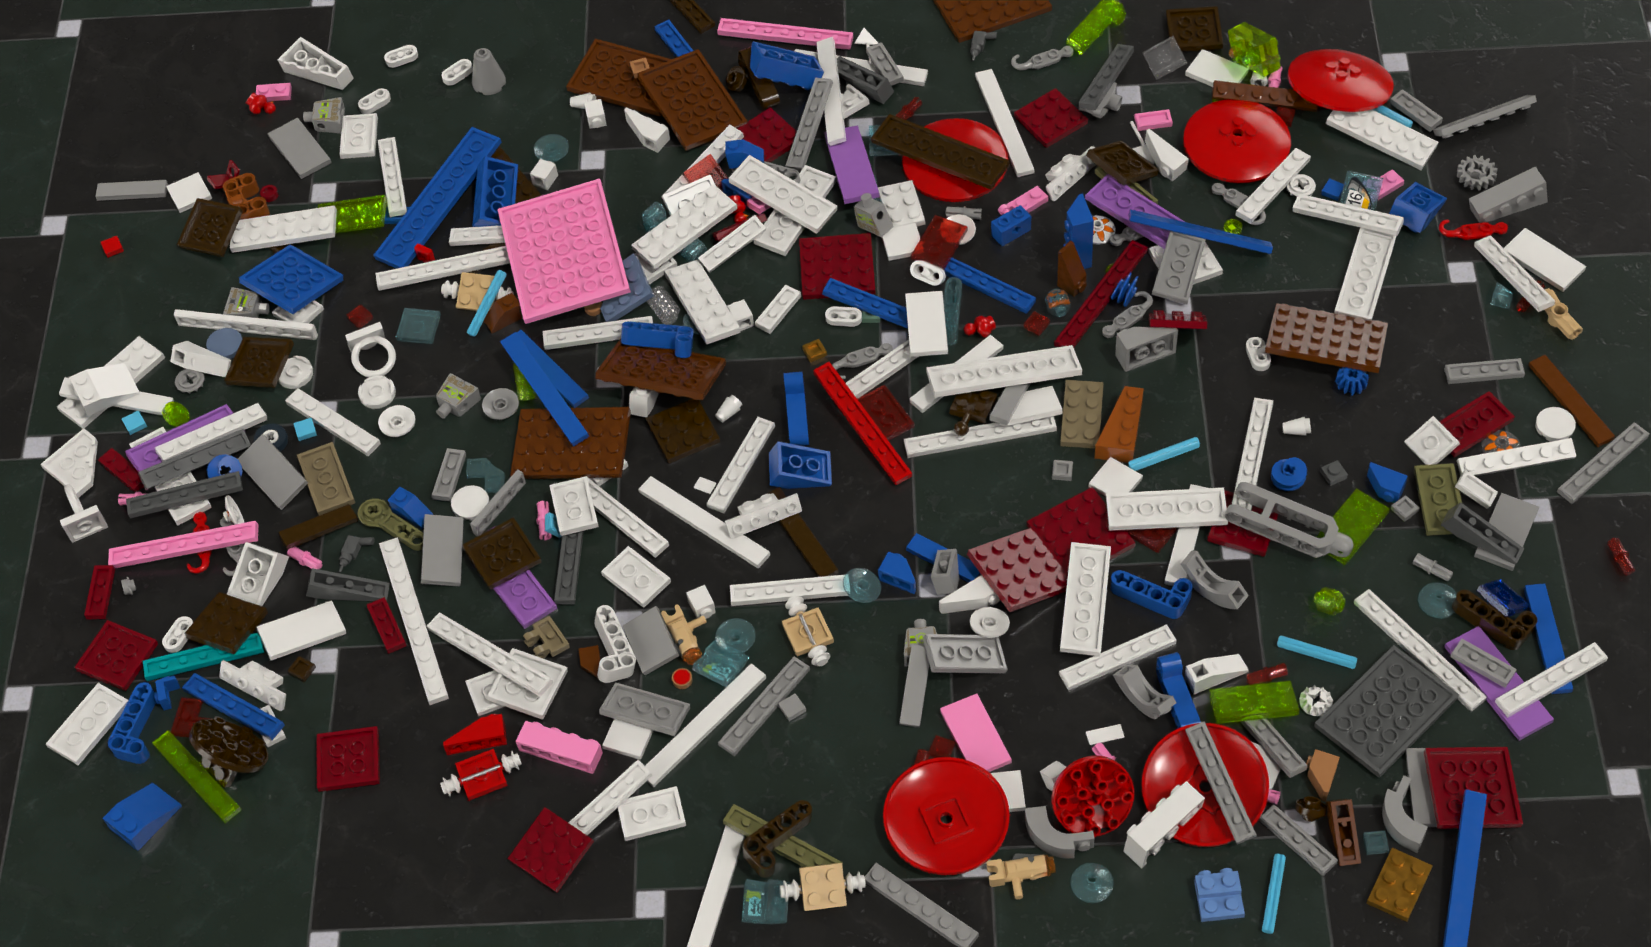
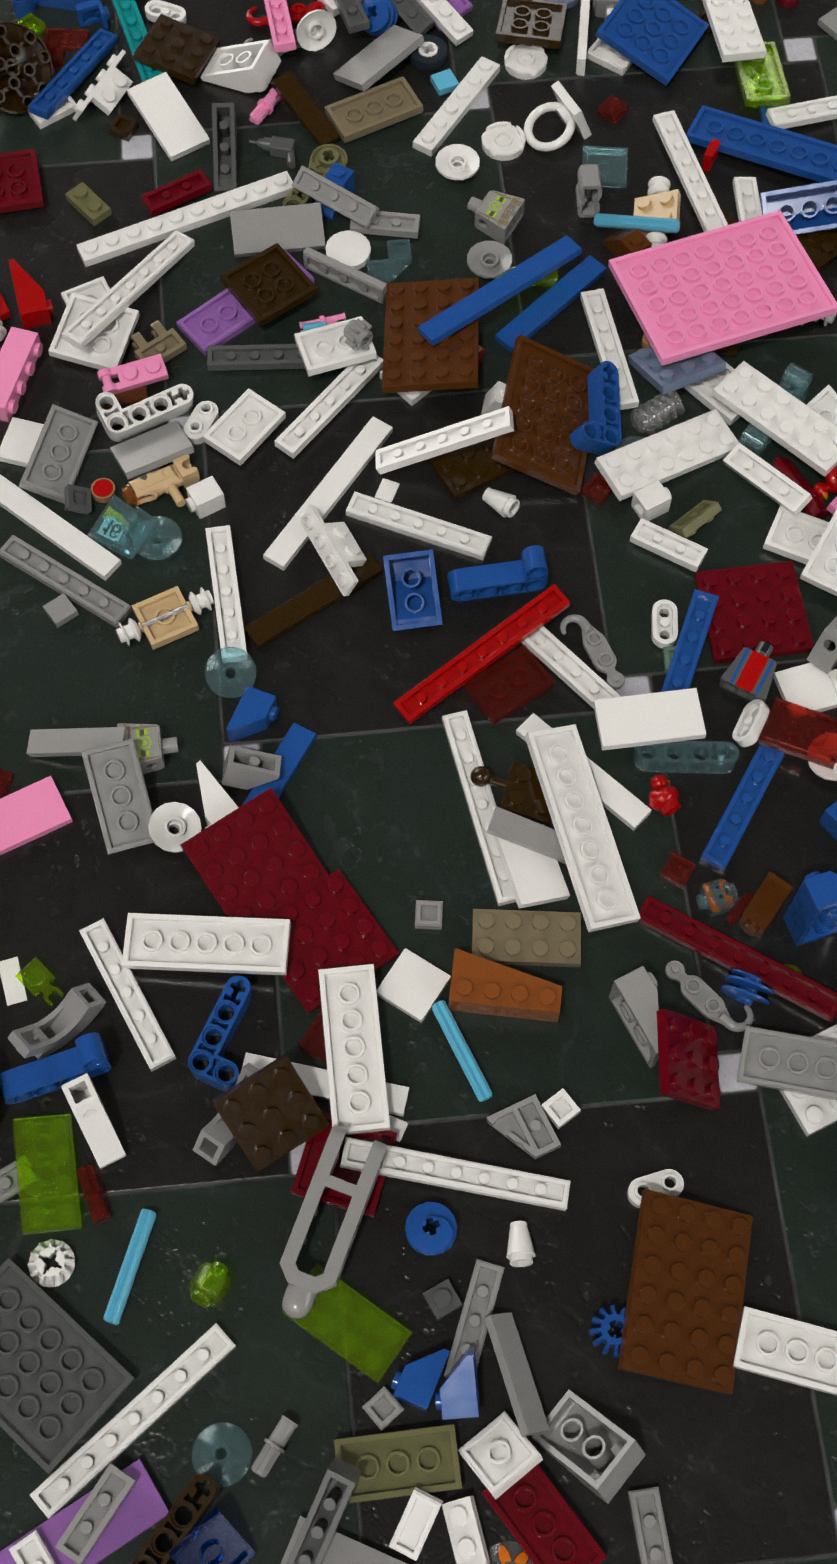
camera: 80 degrees right, 10 degrees up
pearl gold tile [802,339,827,362] -> none
none -> clear neon green plate [15,957,64,1007]
none -> dark grey plate [64,484,92,515]
none -> olive plate [65,182,112,226]
none -> bright pink plate [97,353,169,395]
none -> white plate [184,401,219,444]
none -> dark brown plate [212,1054,330,1172]
none -> light grey tile [291,165,379,229]
none -> light grey gear [344,319,373,349]
none -> white plate [375,406,514,475]
none -> slope [435,1348,481,1420]
none -> light grey tile [444,1259,505,1377]
none -> light grey tile [484,1312,550,1437]
none -> light grey wing [486,1094,561,1159]
none -> light grey slope [531,1390,646,1504]
none -> white plate [541,1088,581,1130]
none -> light grey brick [575,164,602,218]
none -> clear red plate [581,472,612,506]
none -> olive plate [668,500,722,538]
none -> torso [719,641,777,703]
none -> clear red tile [725,892,754,925]

